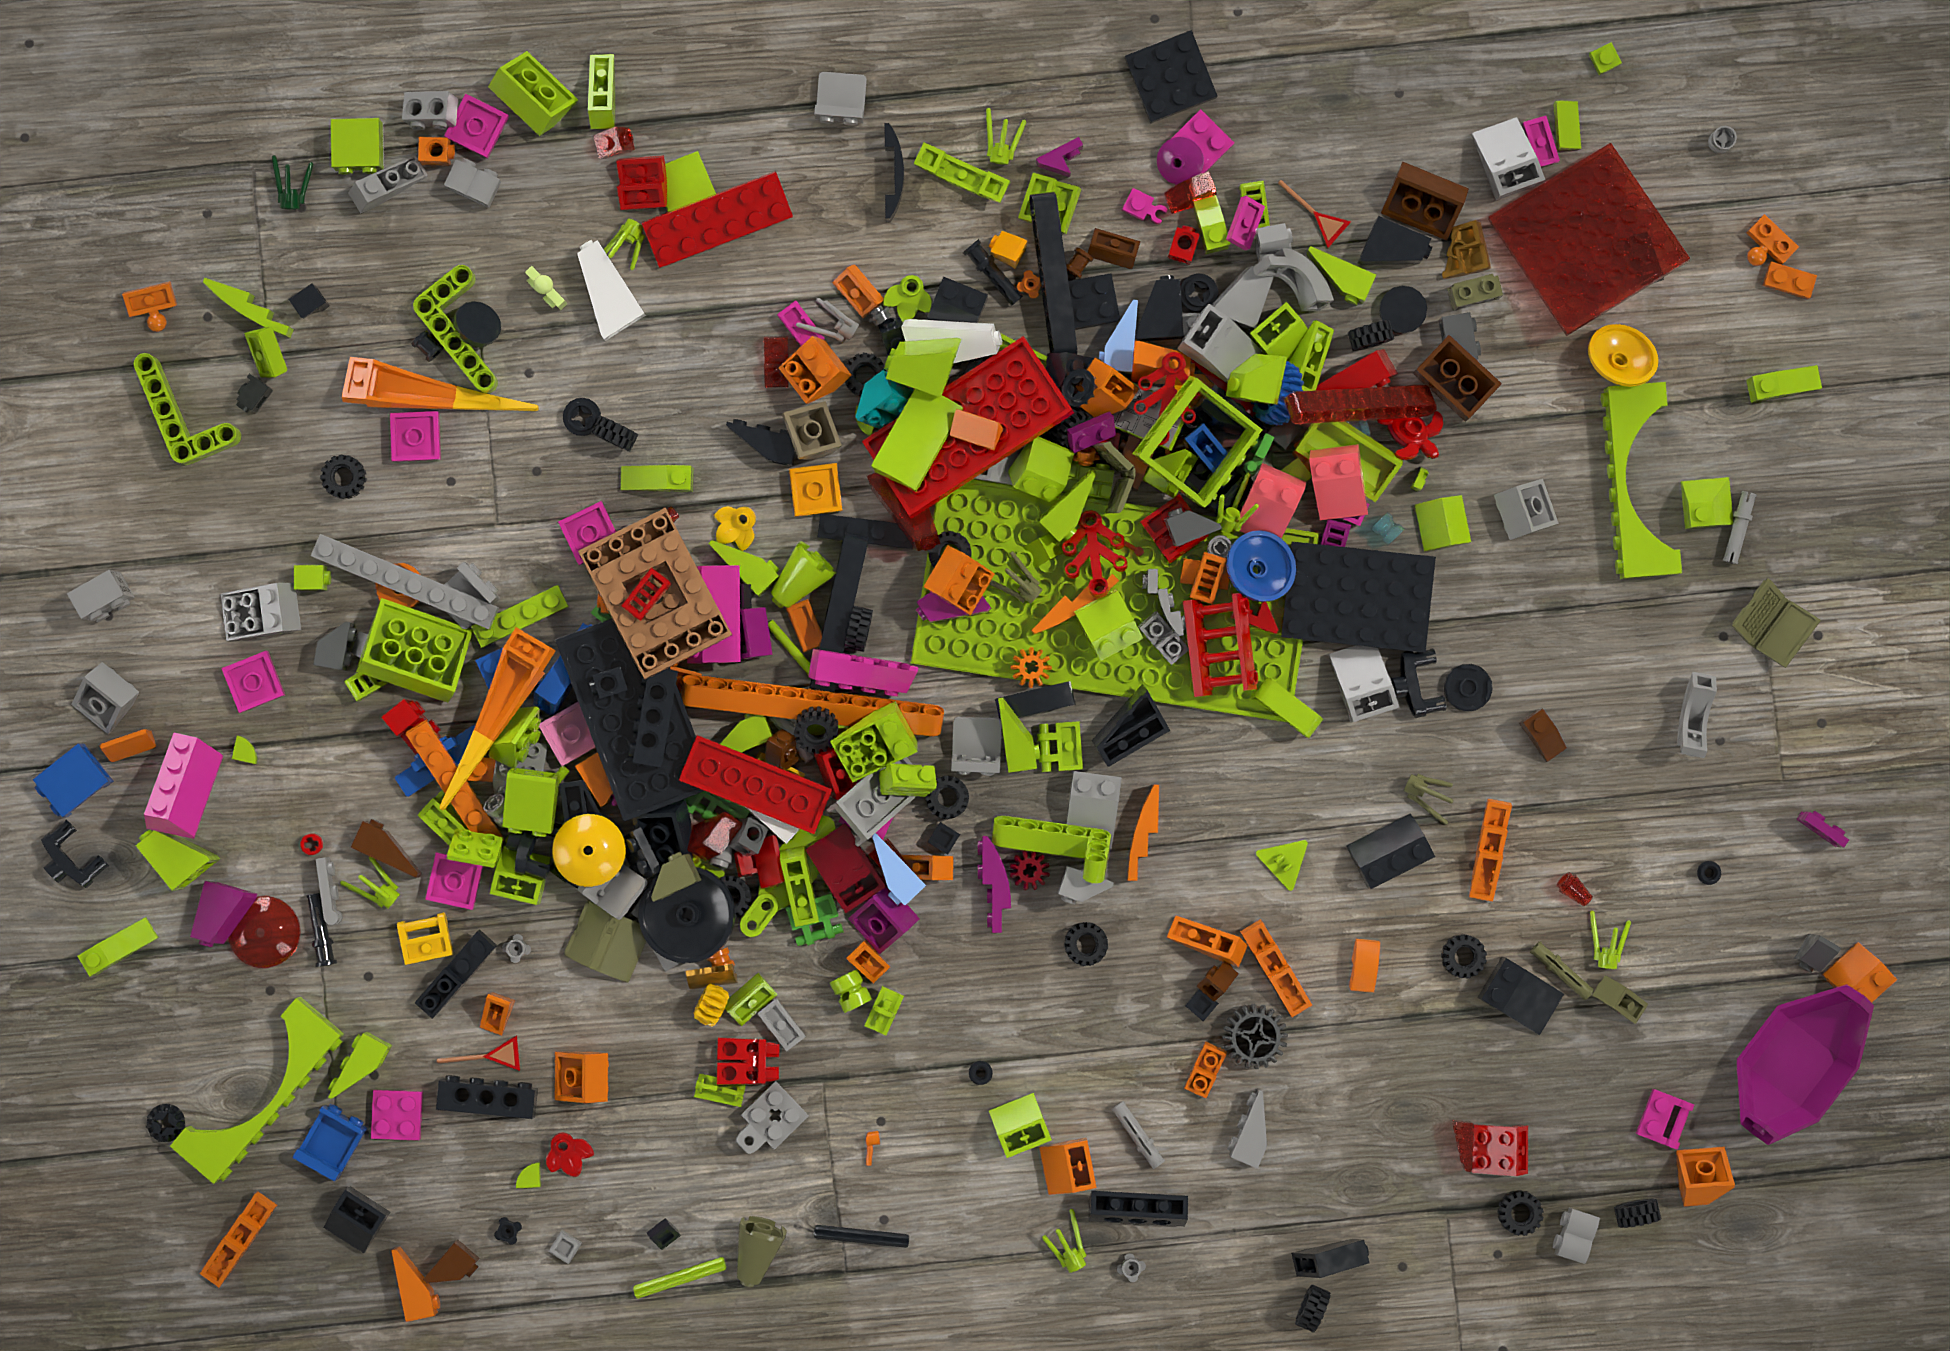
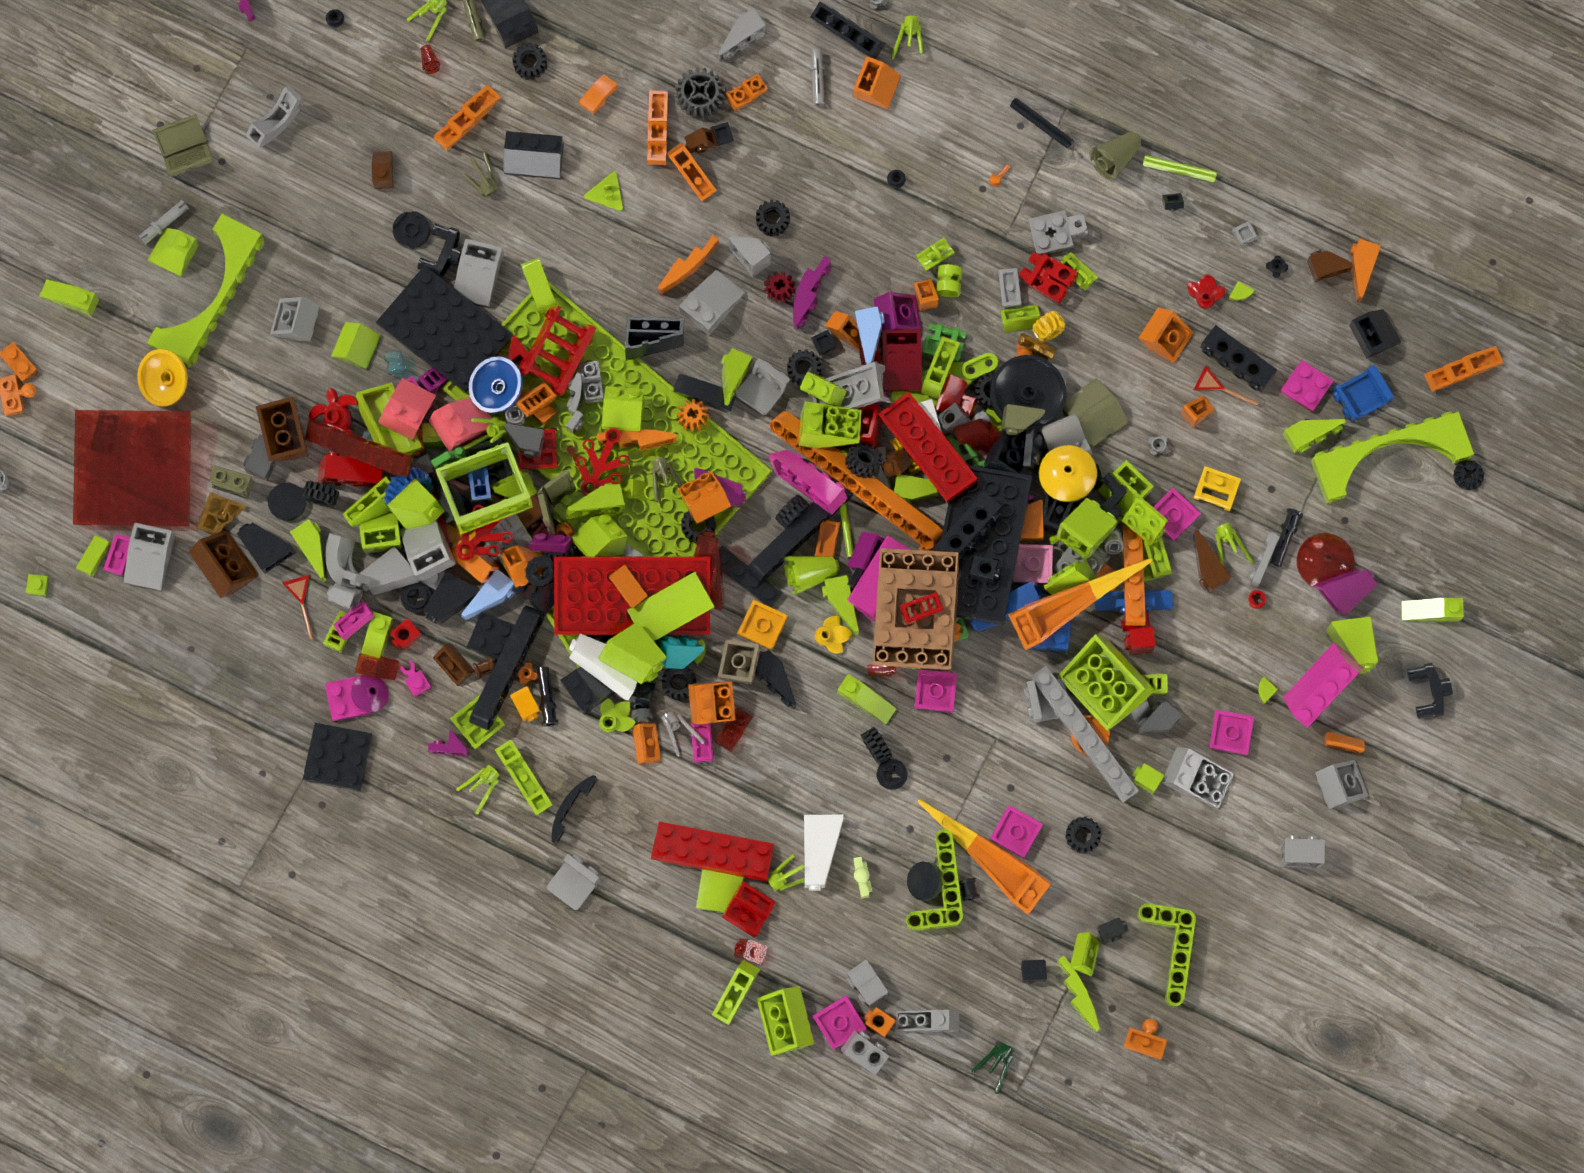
camera: 145 degrees left, 10 degrees down
blue panel [33,743,114,817] -> none
lime piece [331,118,384,175] -> none
black slope [415,930,498,1019] -> none
lime plate [471,585,569,648] -> none
lime slope [989,1093,1052,1158] -> none
lime beam [992,816,1111,884] -> none
lime plate [1037,721,1083,772] -> none
lime tile [1410,467,1429,492] -> none

